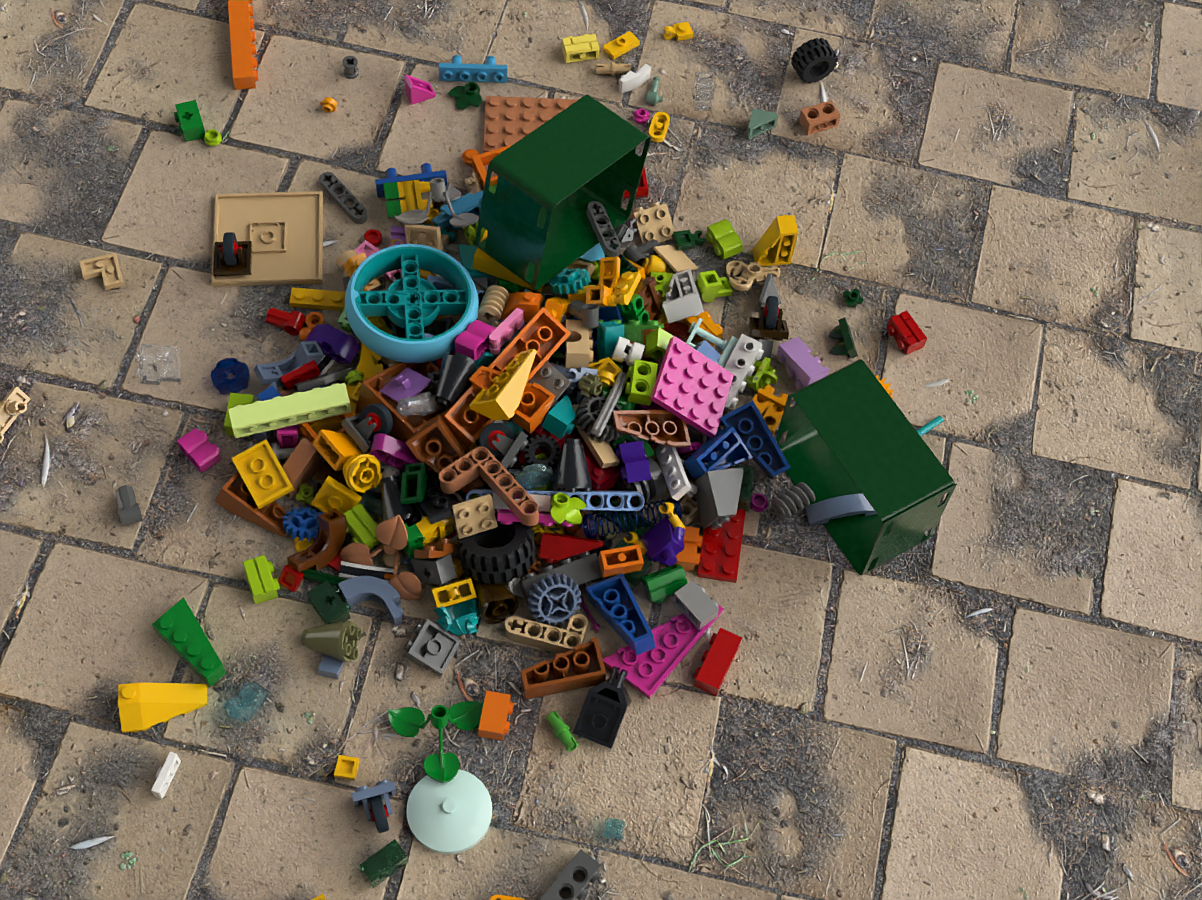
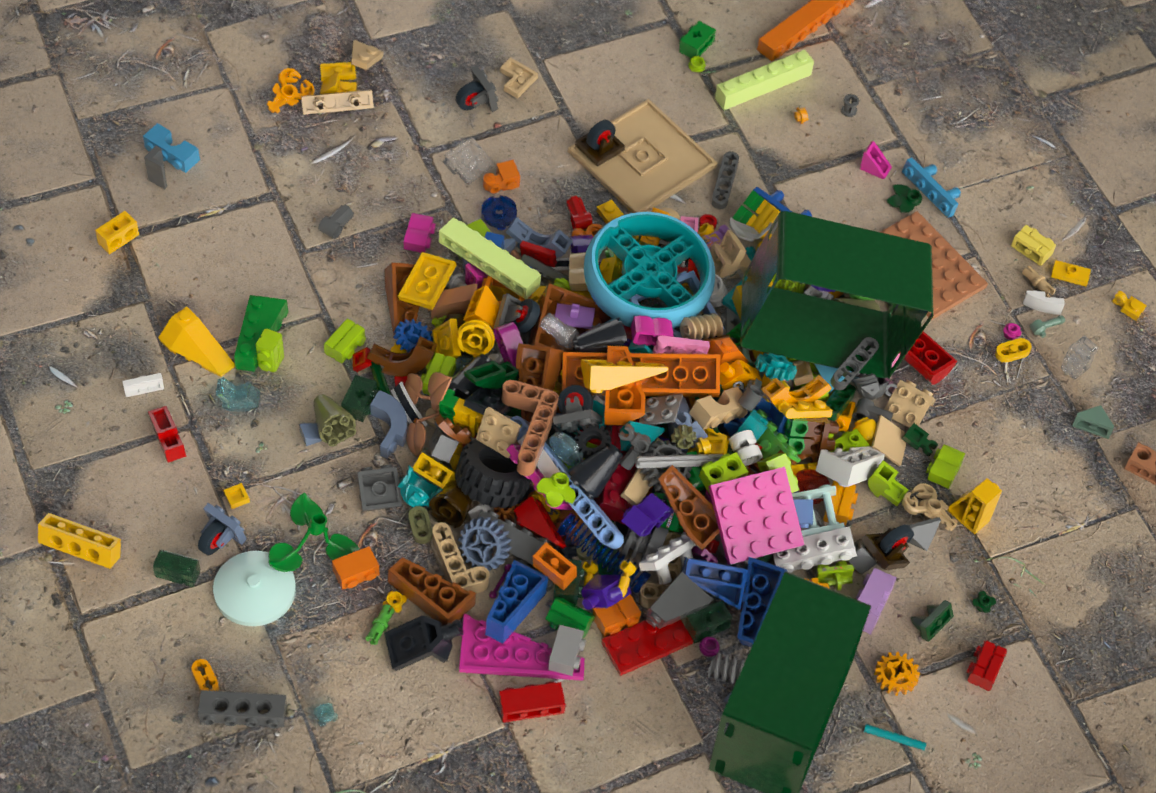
camera: 55 degrees right, 5 degrees down
none -> red slope [148,406,186,462]
none -> lime brick [256,329,284,372]
none -> yellow plate [383,591,407,613]
none -> olive plate [408,506,432,544]
none -> plate [455,65,499,112]
none -> orange brick [483,160,520,194]
none -> tan brick [569,252,588,292]
none -> dark grey bar [619,424,651,470]
none -> yellow plate [698,223,714,238]
none -> yellowish green brick [715,50,814,110]

